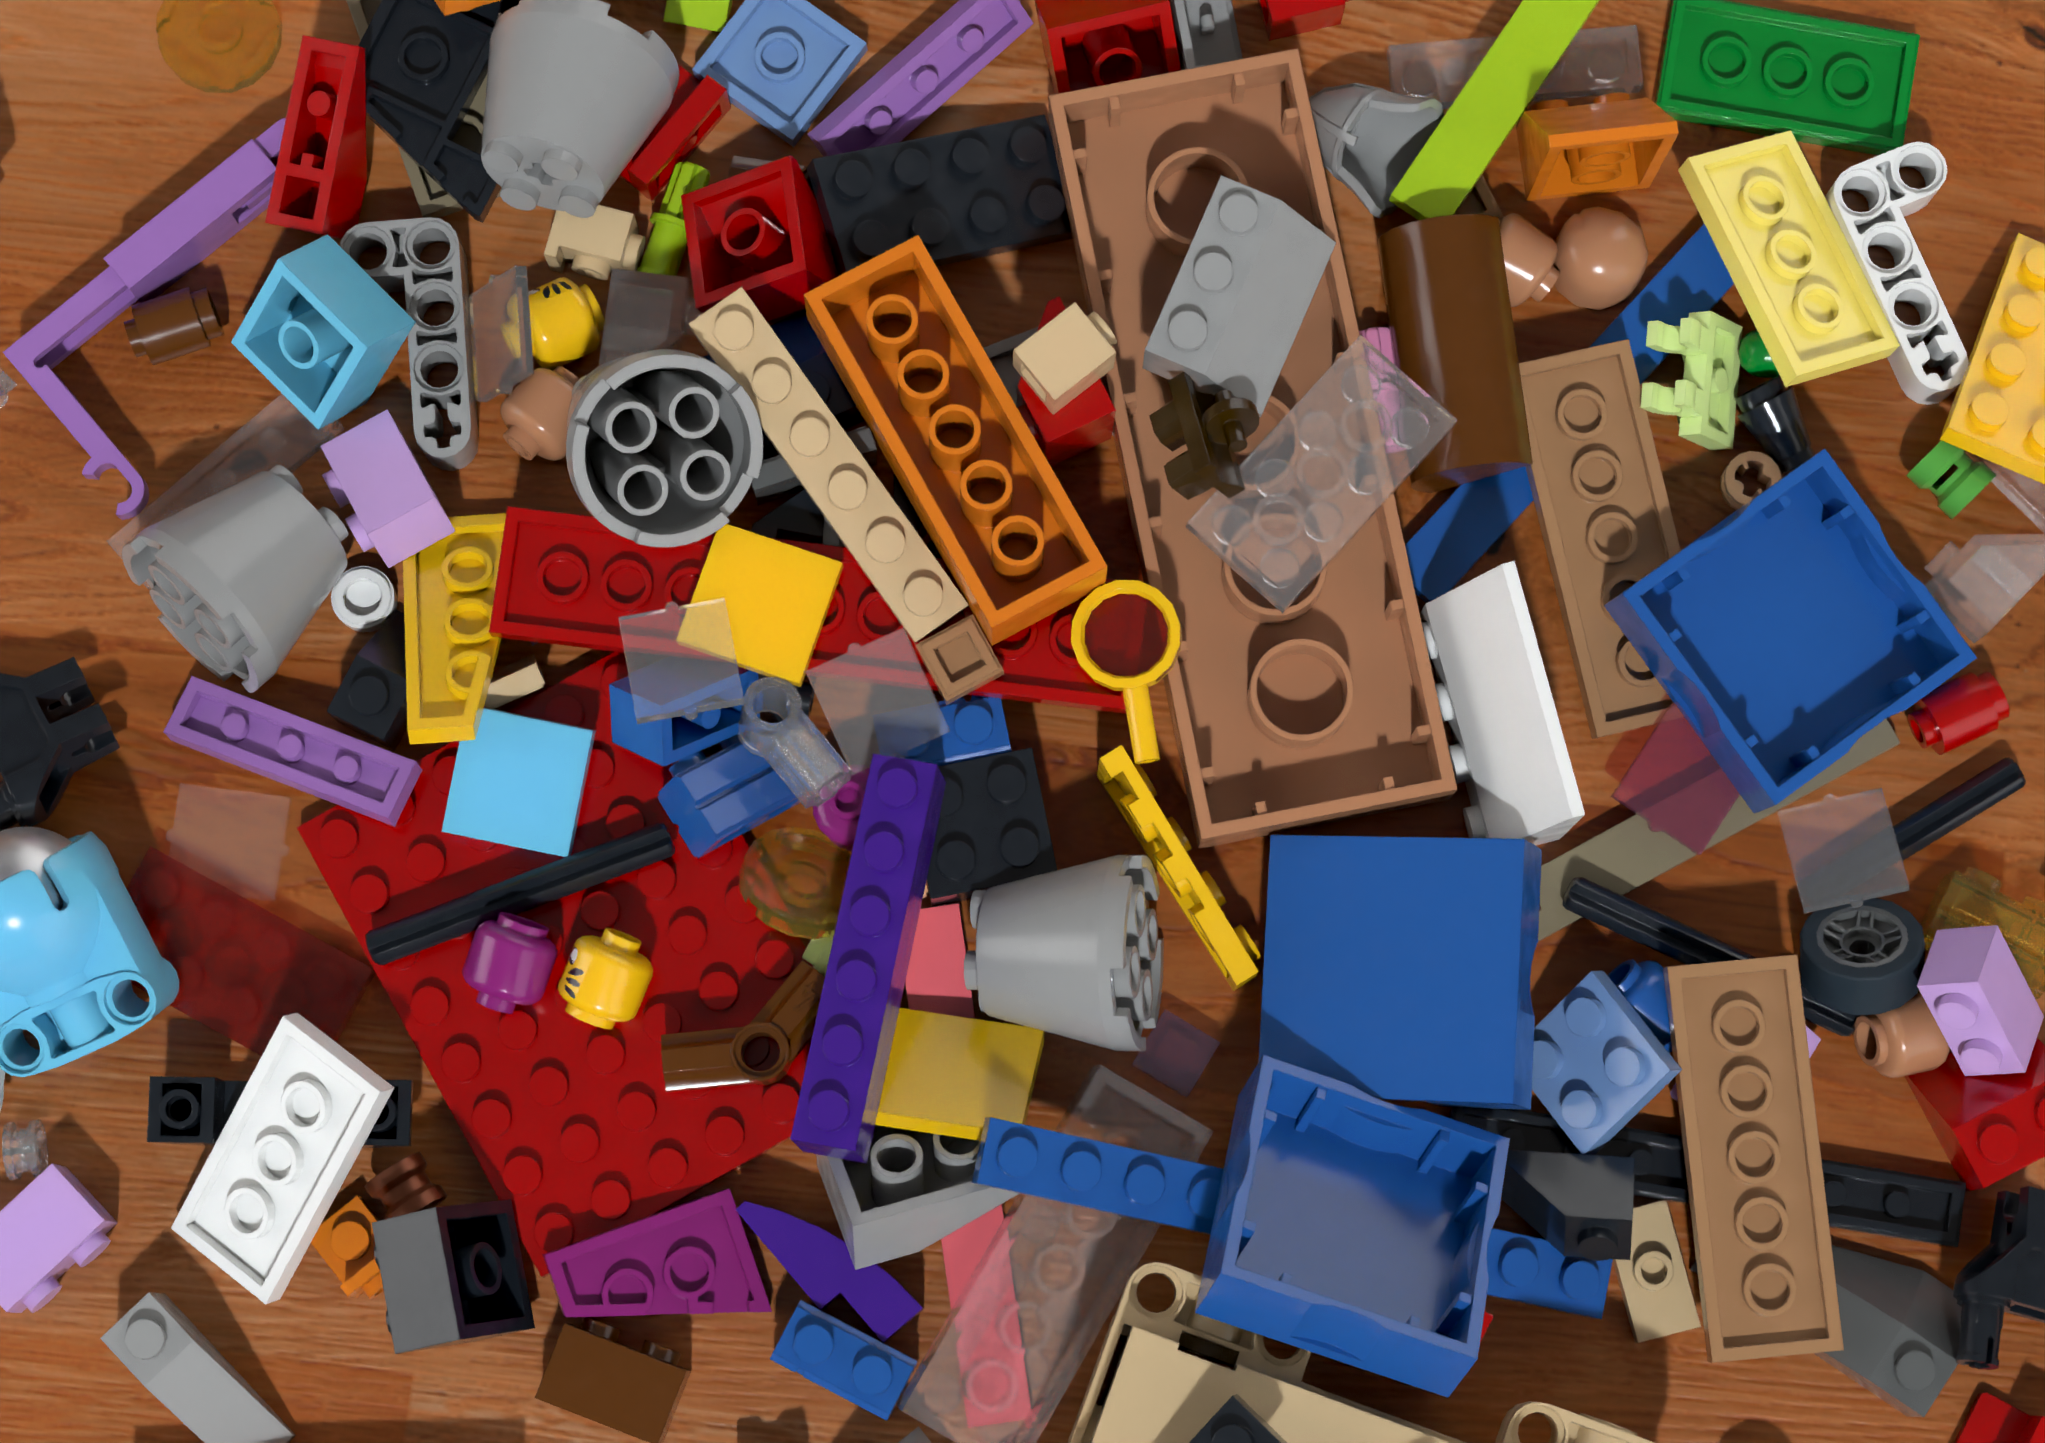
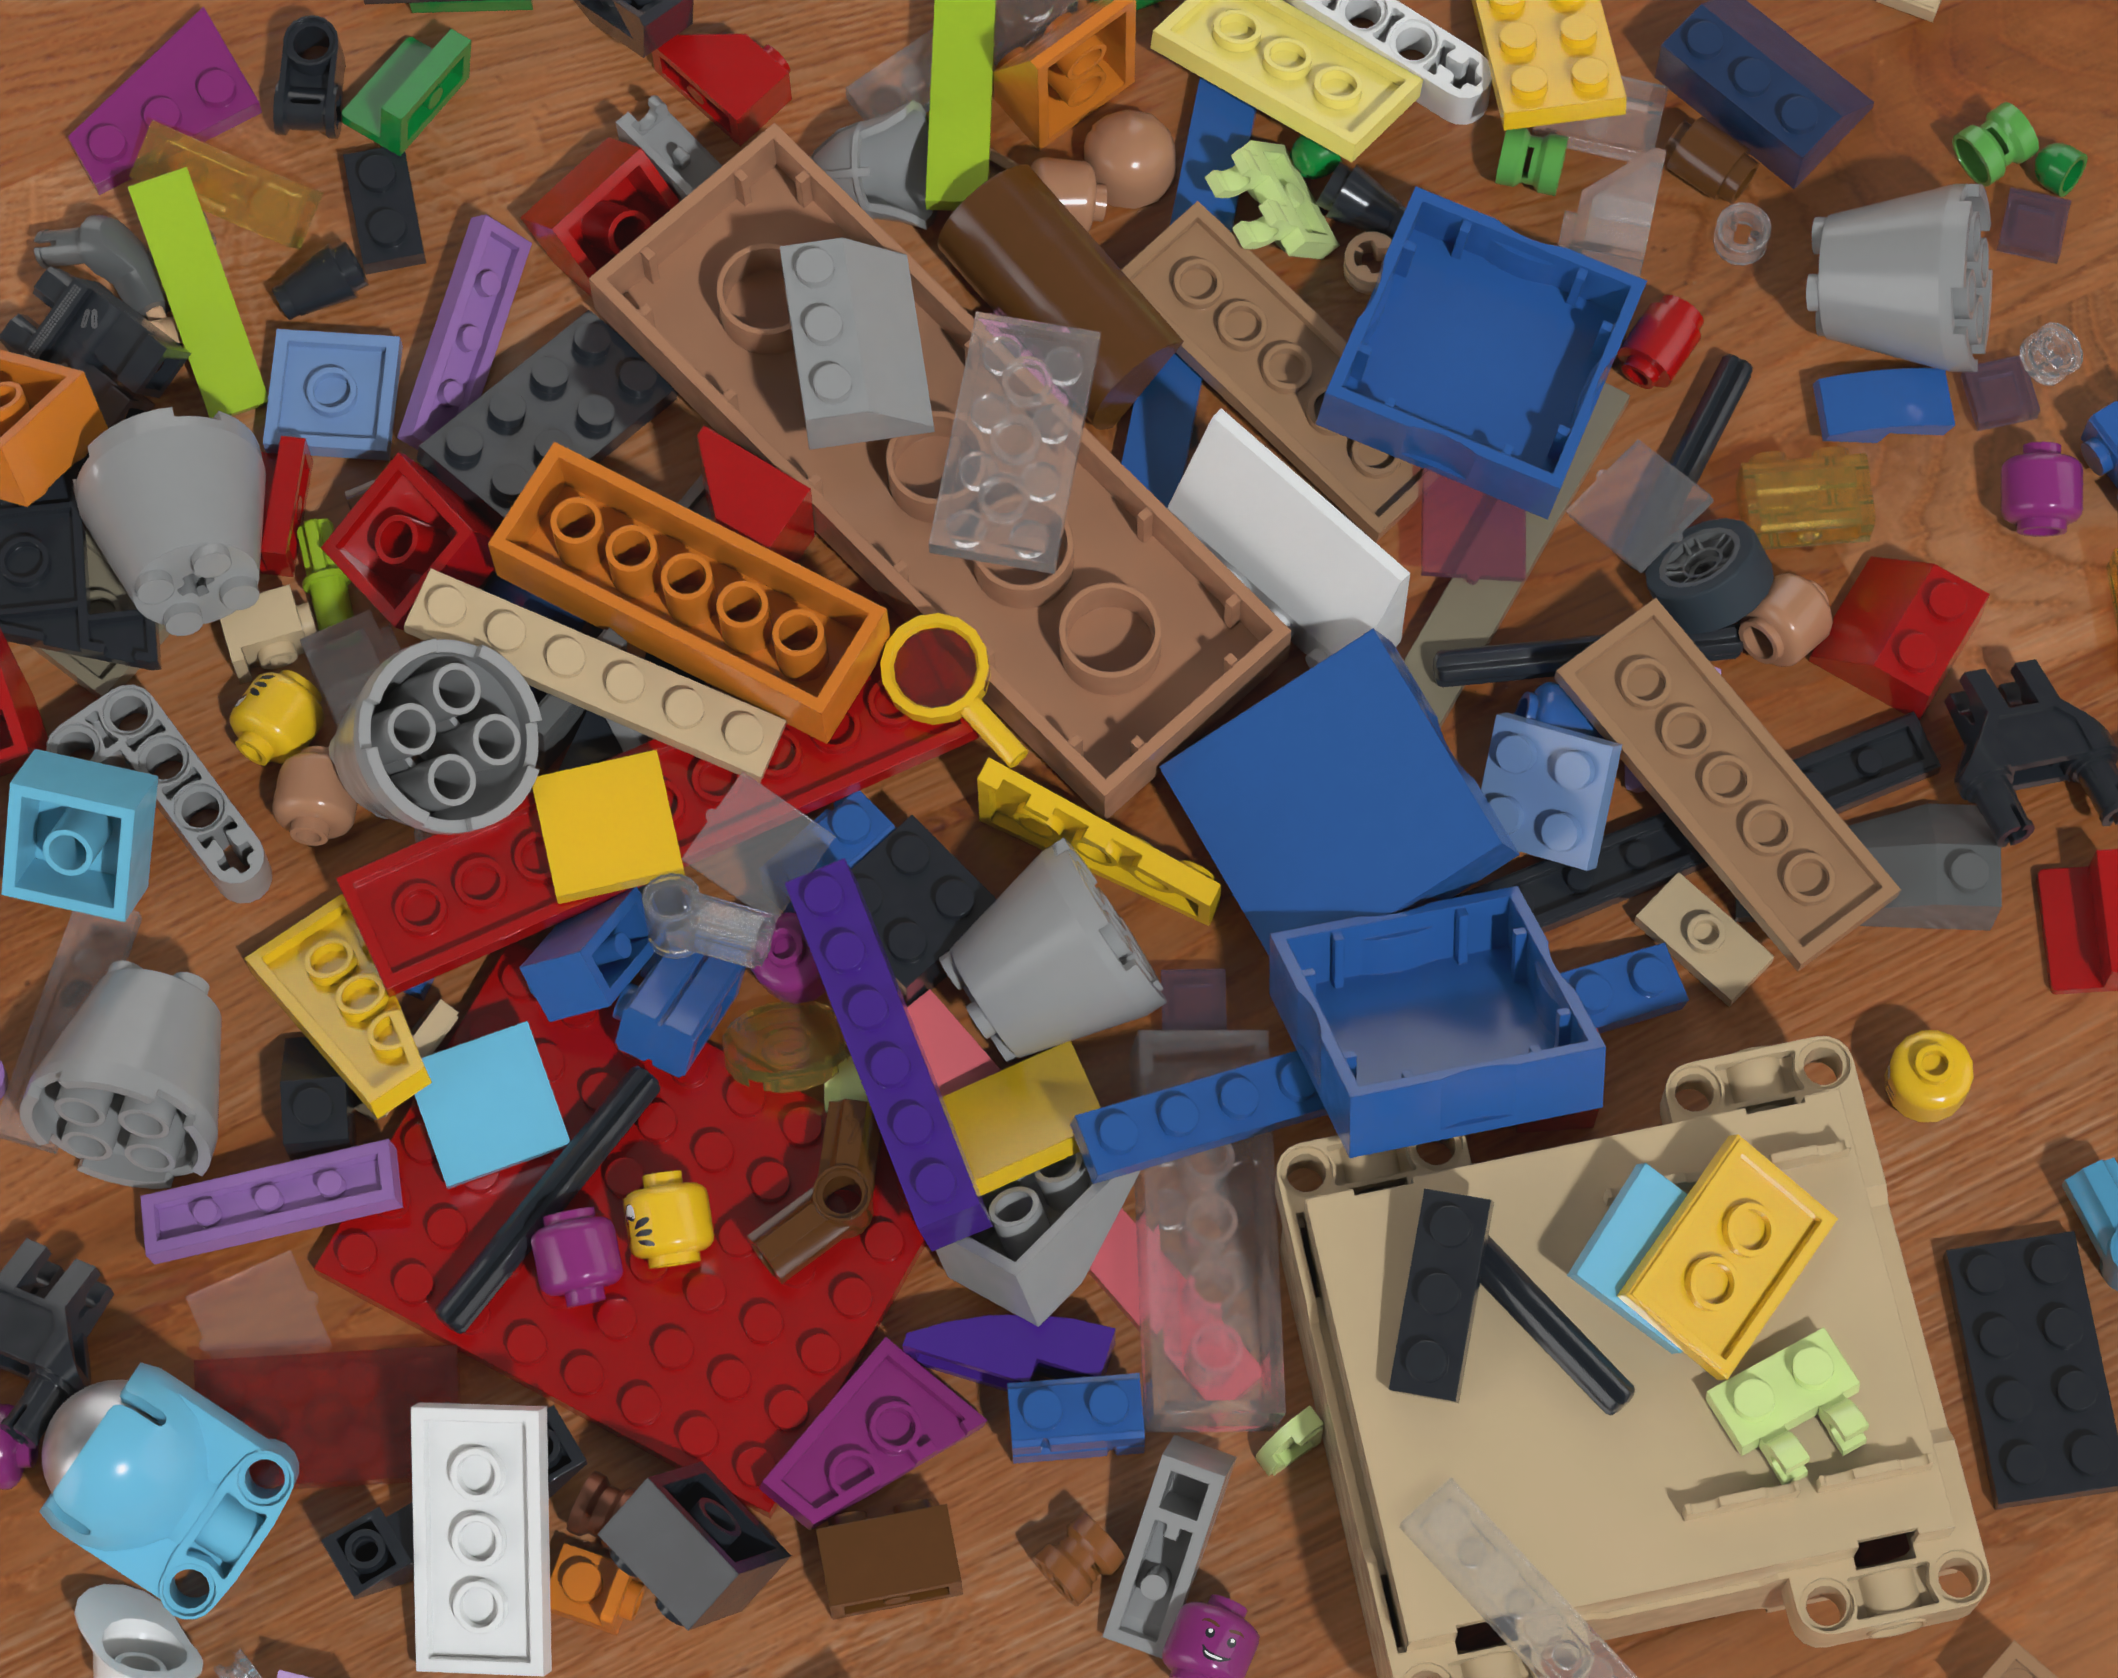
camera: 30 degrees left, 10 degrees down
lavender brick [320,409,456,568] -> none
white tile [331,566,398,632] -> none
clear piece [469,265,534,402] -> none
clear piece [618,598,745,724] -> none
medium nougat tile [916,614,1004,705] -> none
tan brick [1012,302,1117,415] -> none
dark brown hips [1149,372,1260,500] -> none
black slope [1502,1150,1635,1261] -> none
lavender brick [1917,925,2044,1076] -> none

